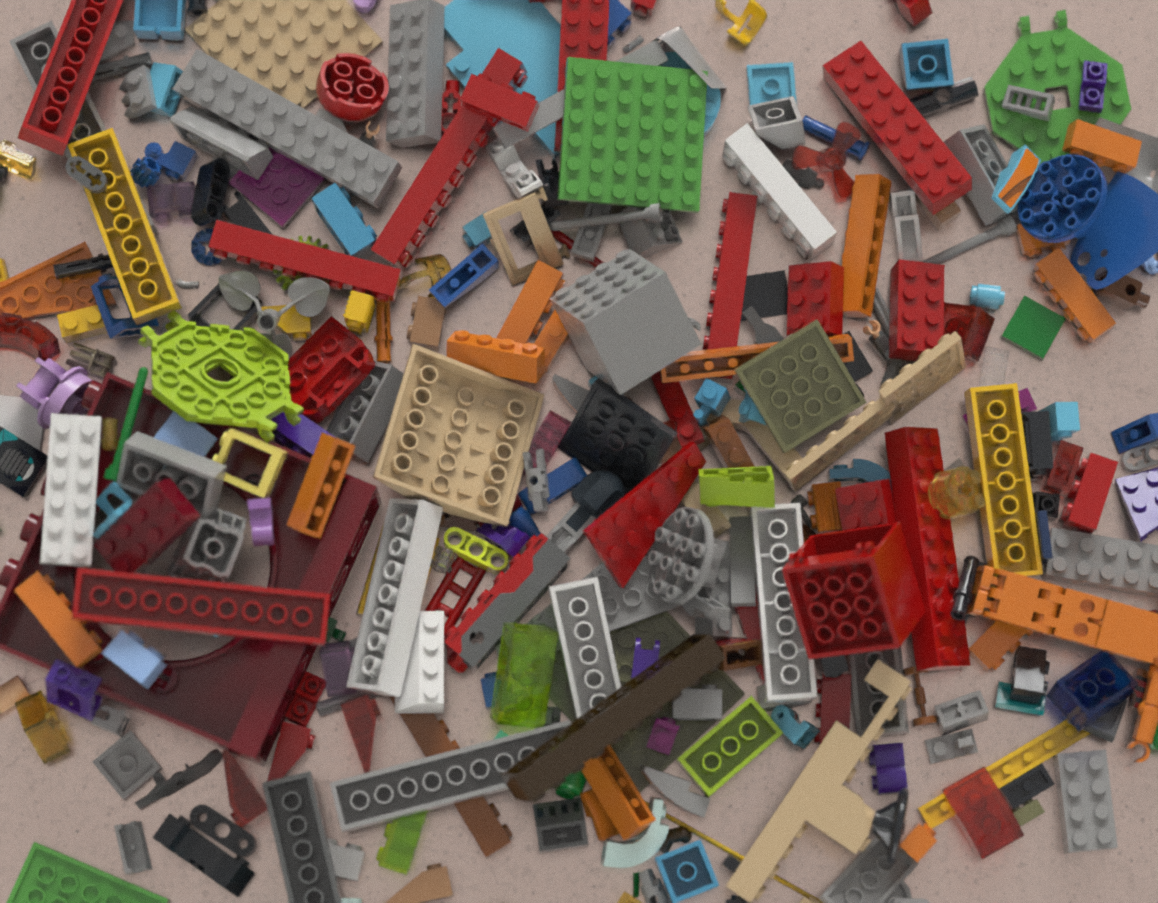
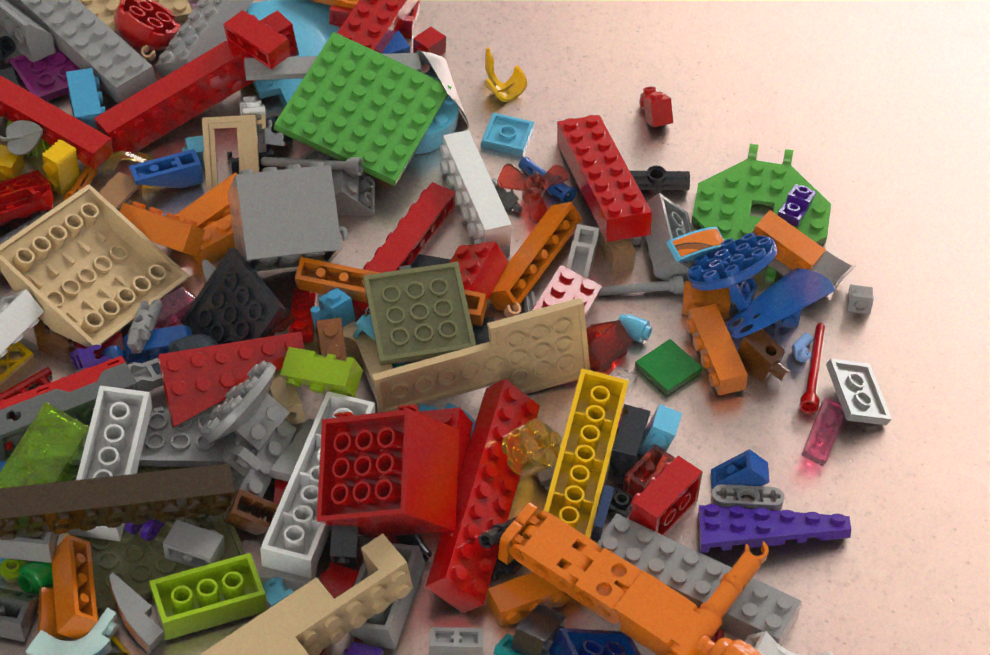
camera: 20 degrees right, 30 degrees down
clear wheel [430,546,458,574] -> none
neon yellow beam [444,527,509,575] -> none
magenta bracket [646,716,679,756] -> none
light grey slope [748,96,806,149] -> none
dark azure slope [899,39,954,90] -> none
dark orange wheel [903,666,938,727] -> none
light grey slope [1002,85,1055,121] -> none

